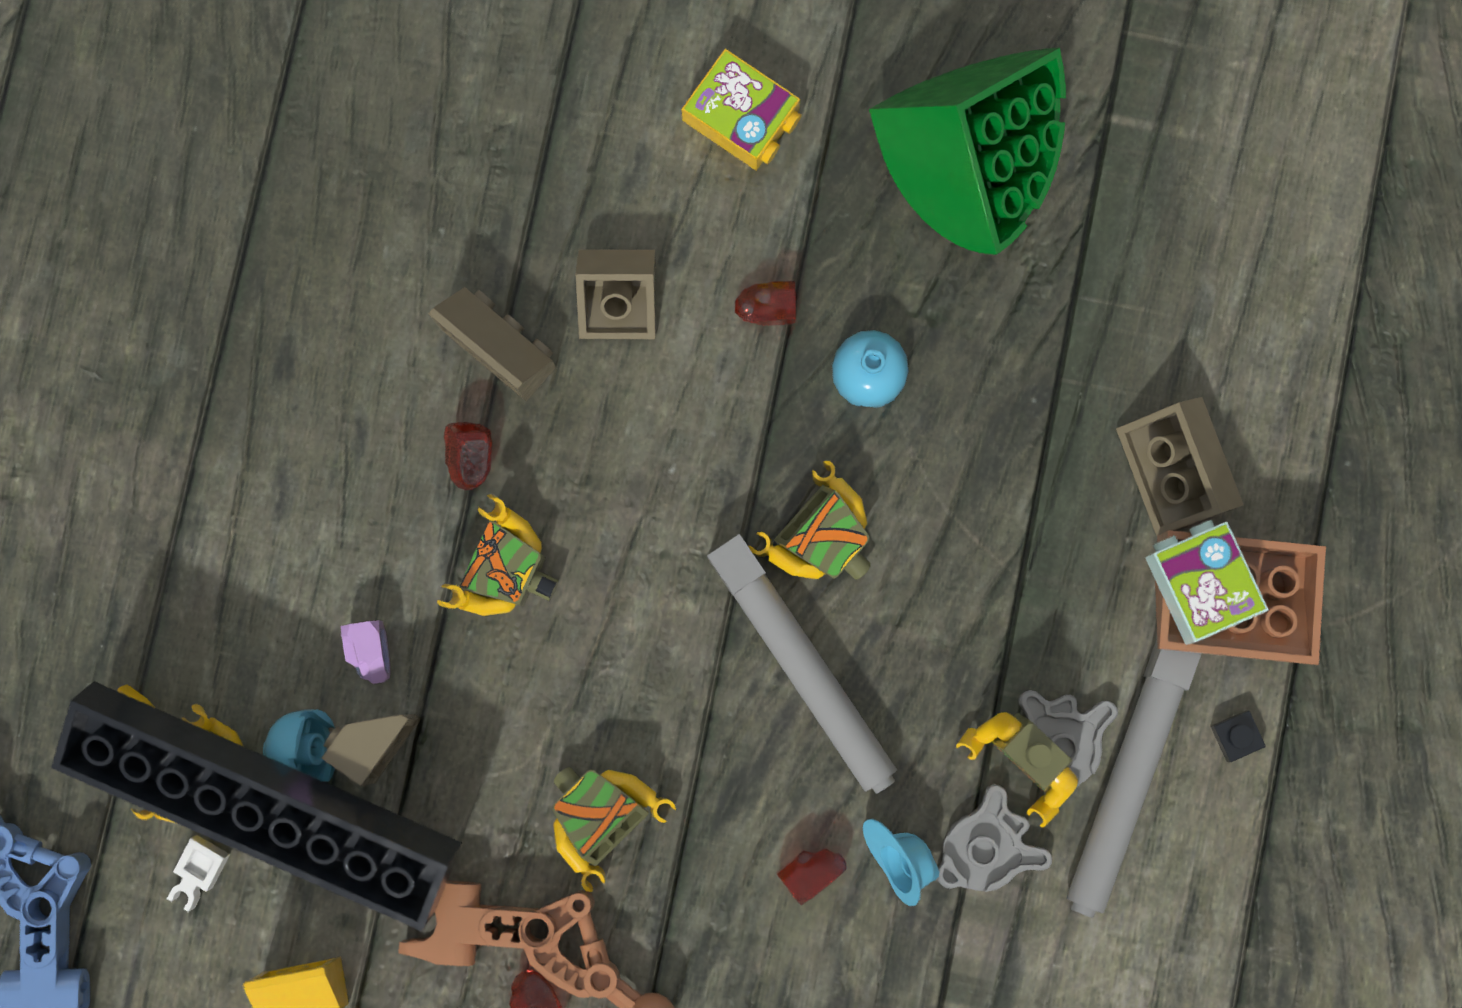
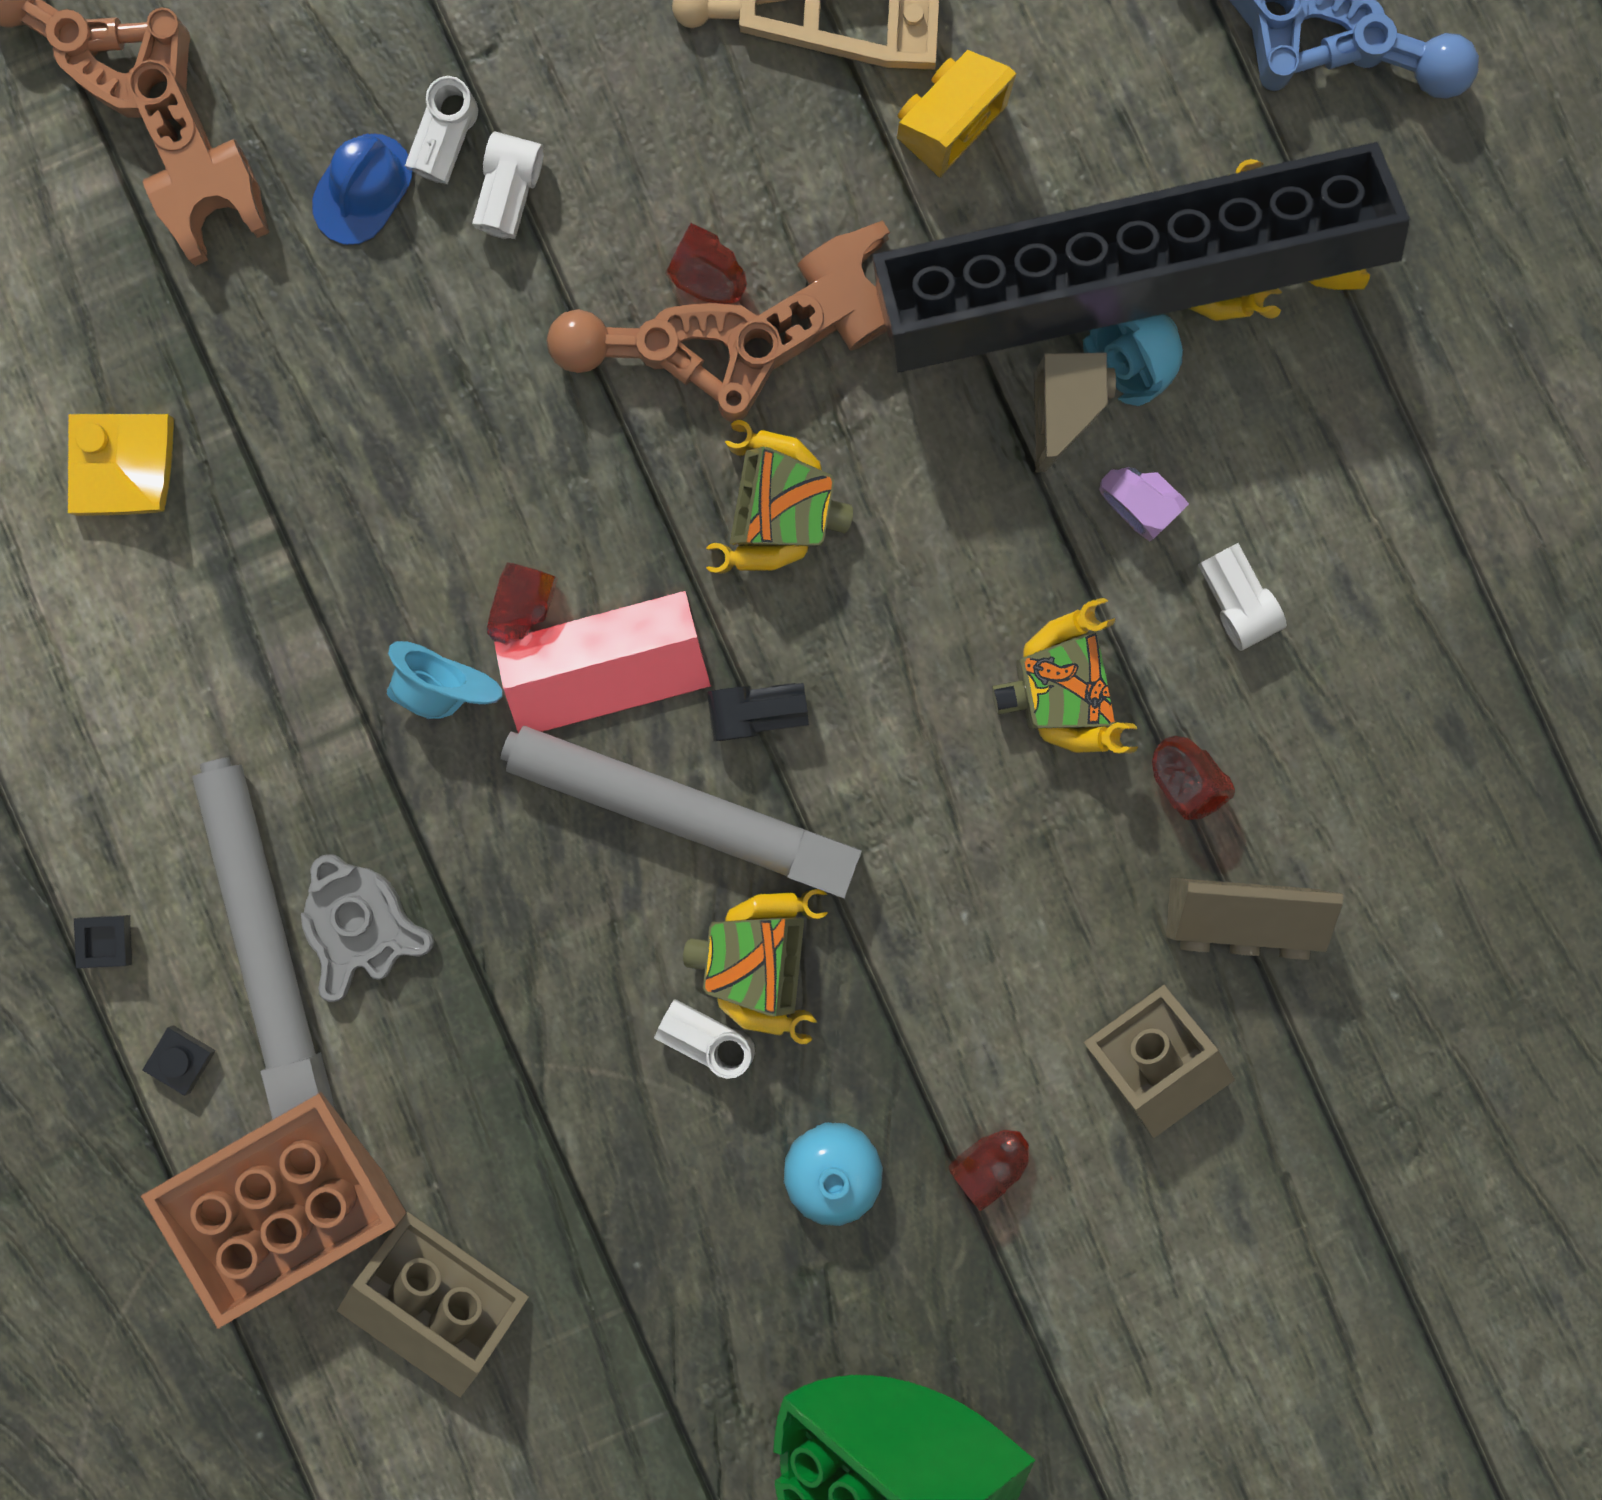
camera: 145 degrees right, 5 degrees up
white plate [167,835,230,912] -> none
brick [681,49,802,171] -> none
light grey tile [937,784,1052,892] -> none
torso [956,712,1078,827] -> none
brick [1145,520,1268,645] -> none
none -> black plate [74,915,132,969]
none -> coral slope [494,591,711,733]
none -> white piece [654,999,755,1079]
none -> black piece [707,683,809,742]
none -> white piece [1198,543,1287,651]

